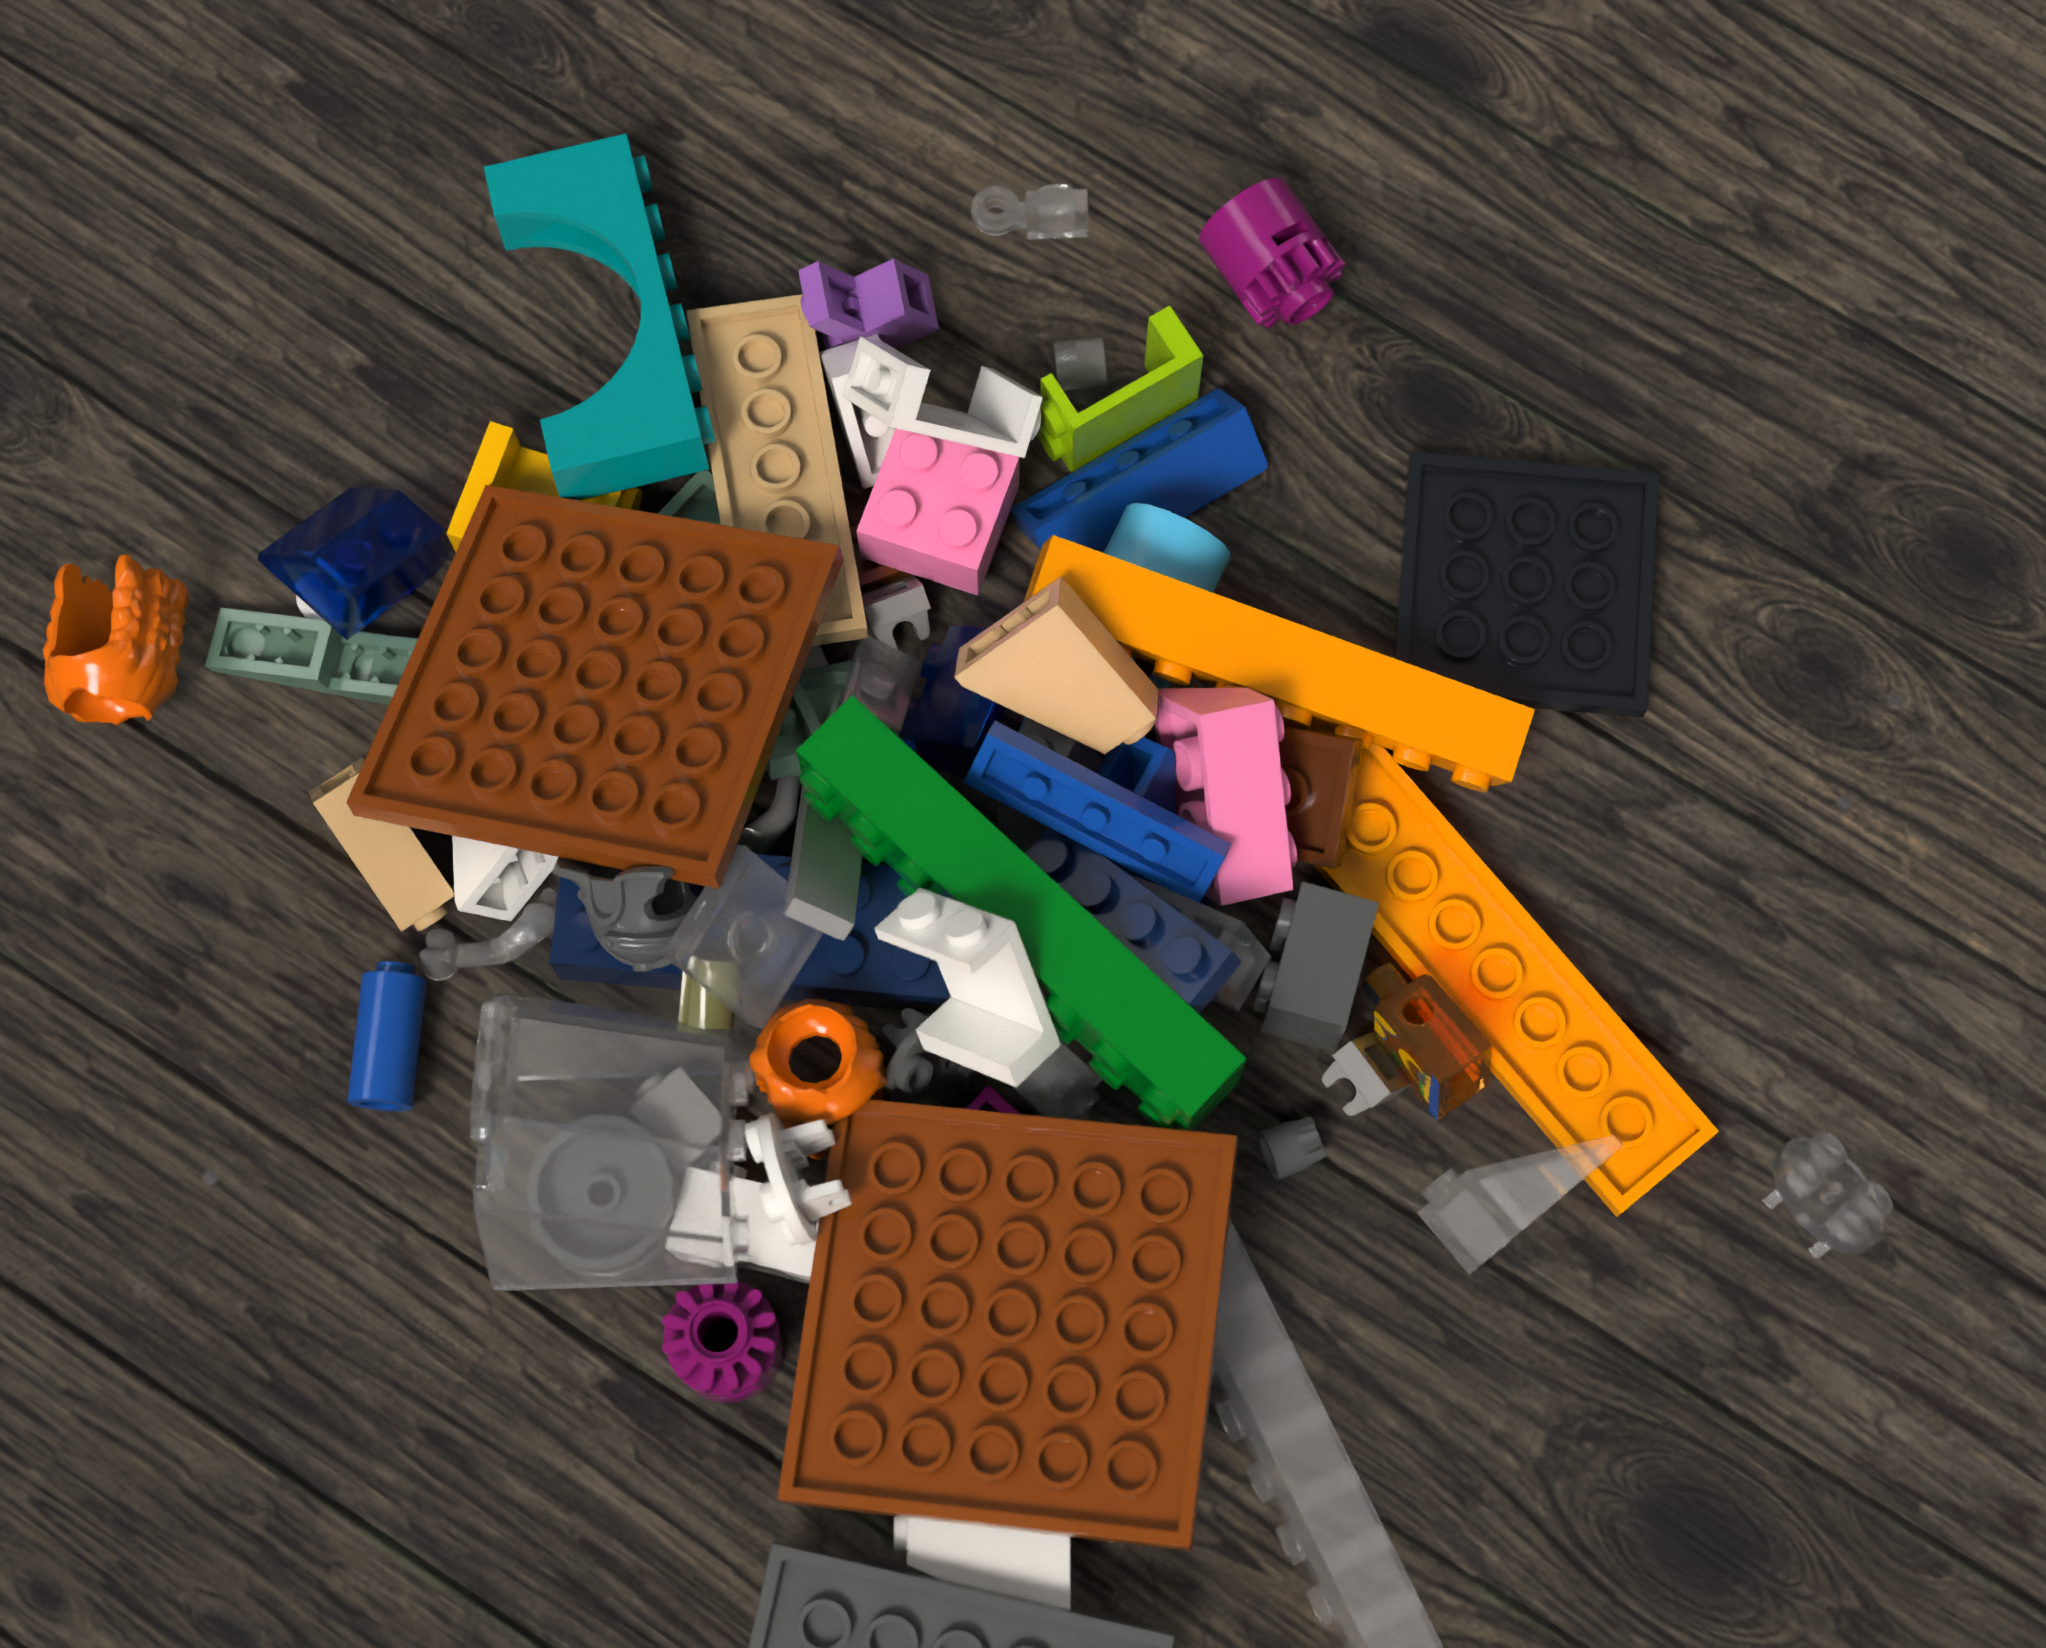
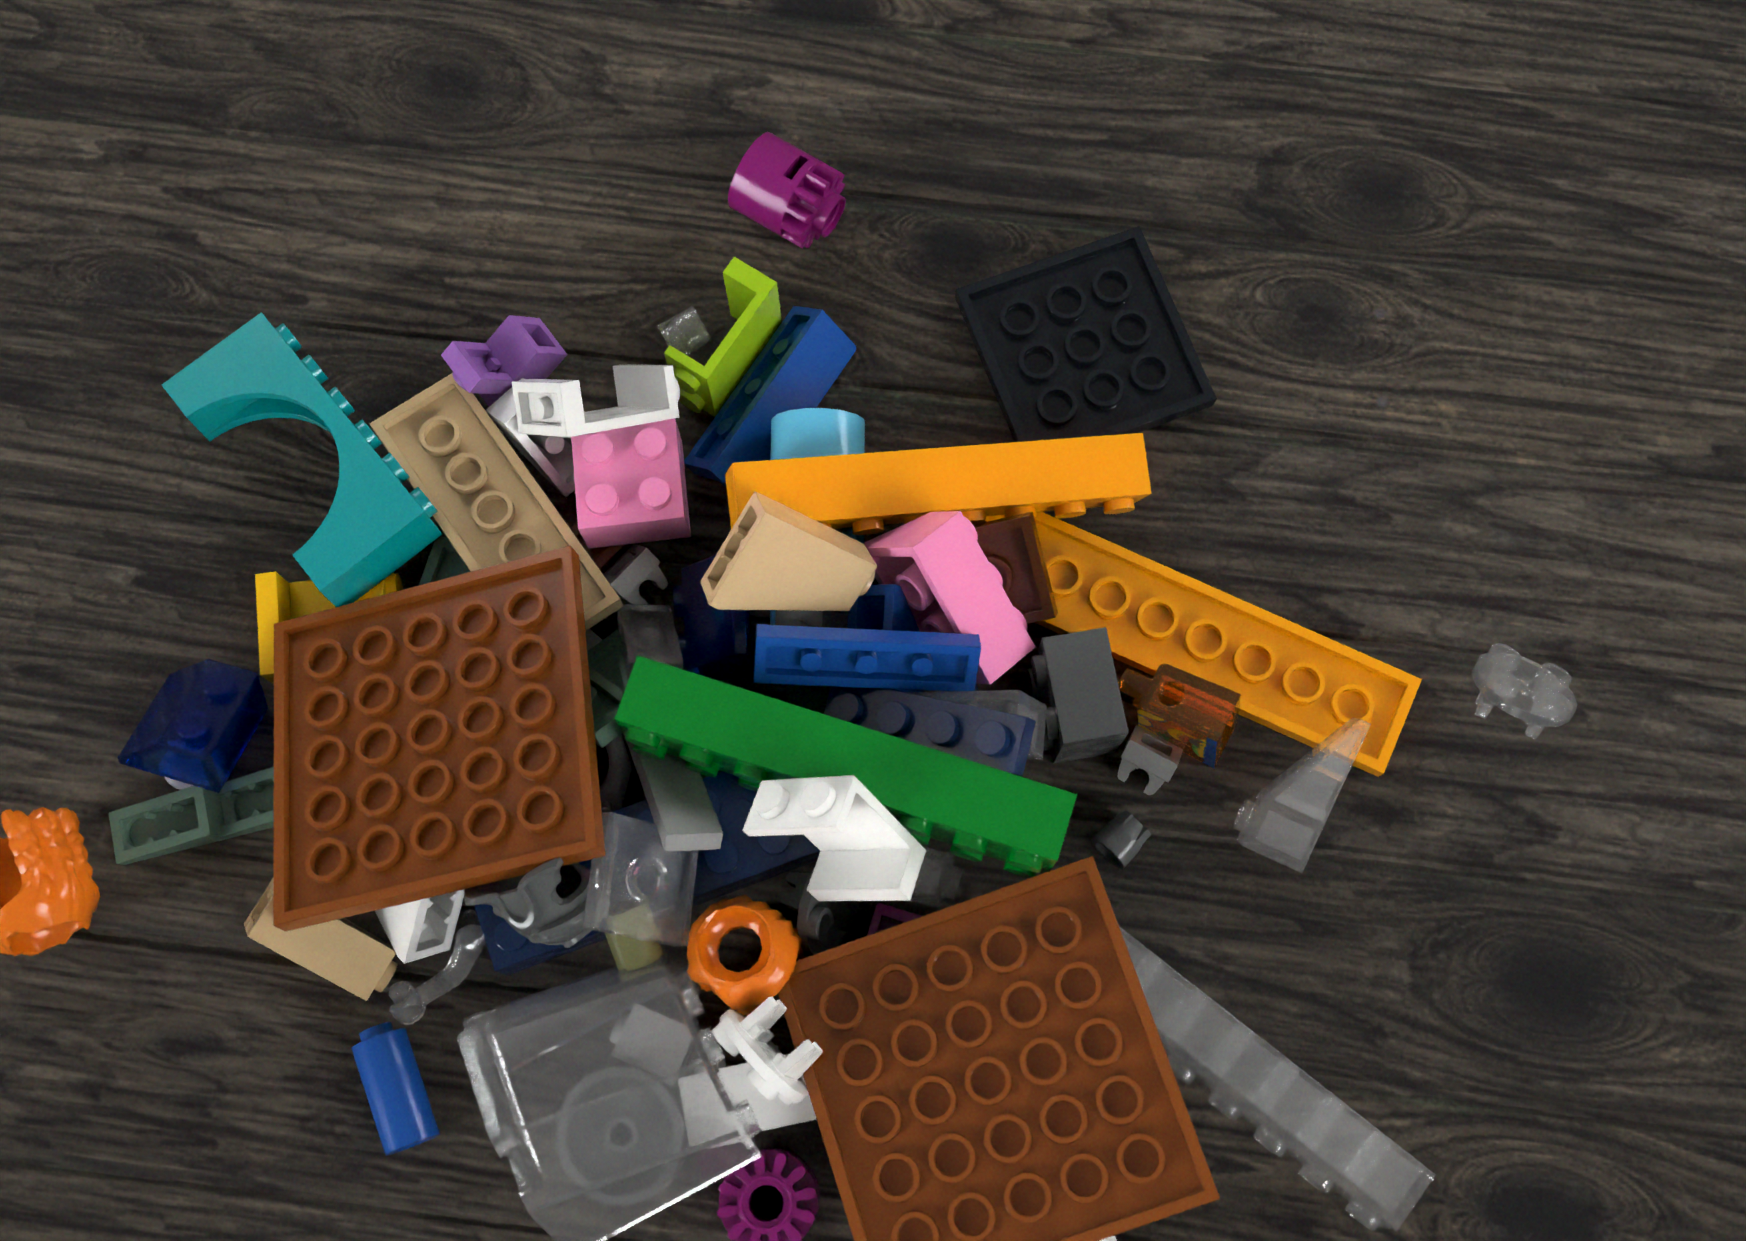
camera: 25 degrees left, 0 degrees up
clear plate [971,184,1088,239] -> none

